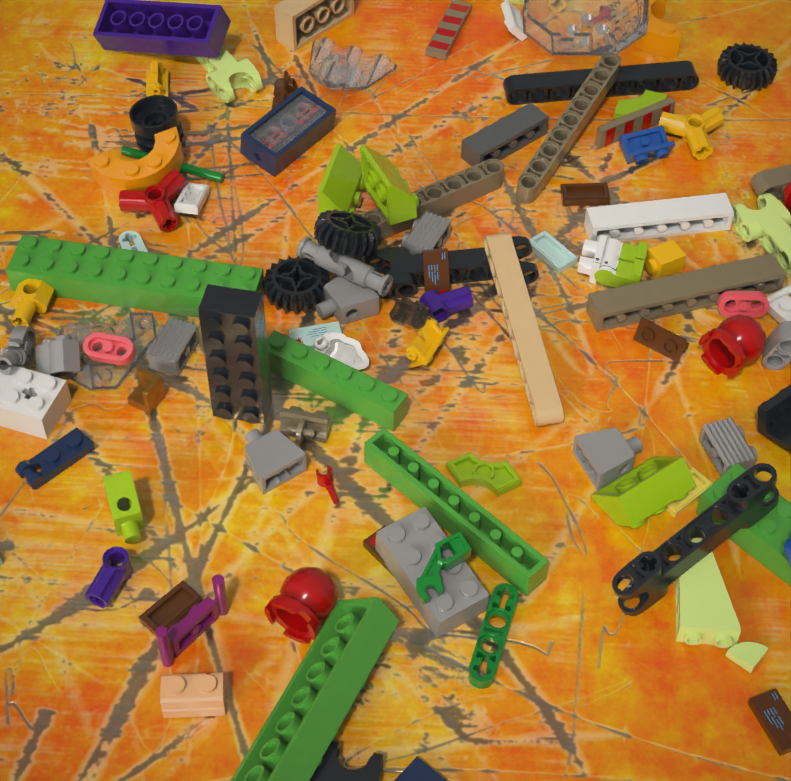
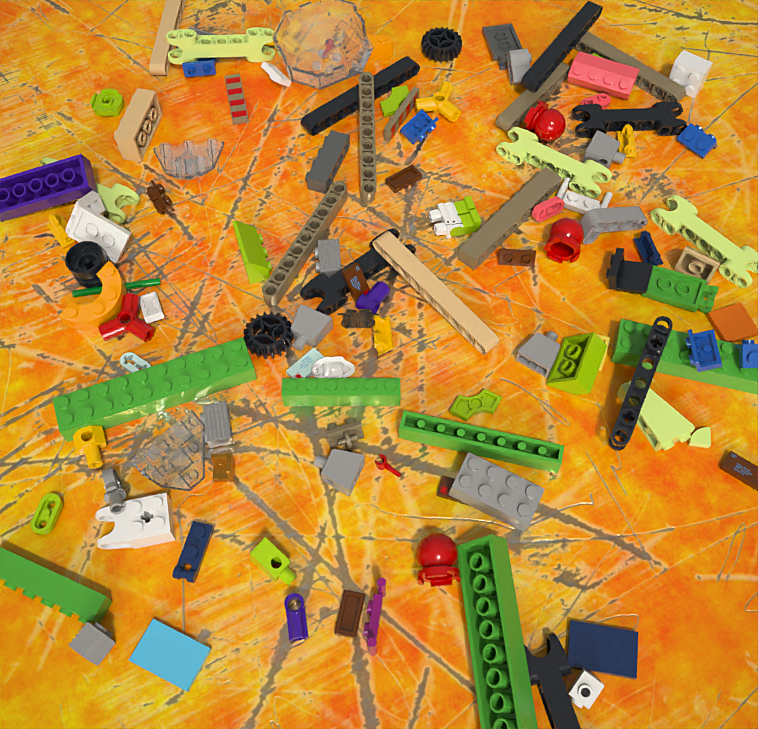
camera: 30 degrees left, 10 degrees up
light grey brick [35,335,80,378] -> none
coral plate [83,332,136,366] -> none
light nougat brick [160,672,226,718] -> none
black brick [198,284,272,424] -> none
brick [240,86,336,177] -> none
light grey piece [297,236,393,297] -> none
black gear [314,209,381,258] -> none
lime slope [360,145,419,226] -> none
green piece [416,531,472,605] -> none
green beam [468,583,518,689] -> none
light aqua tile [529,230,578,274] -> none
white brick [584,193,734,242] -> none
yellow brick [645,240,687,279] -> none
light grey brick [699,417,758,476] -> none
none -> white bracket [65,190,132,263]

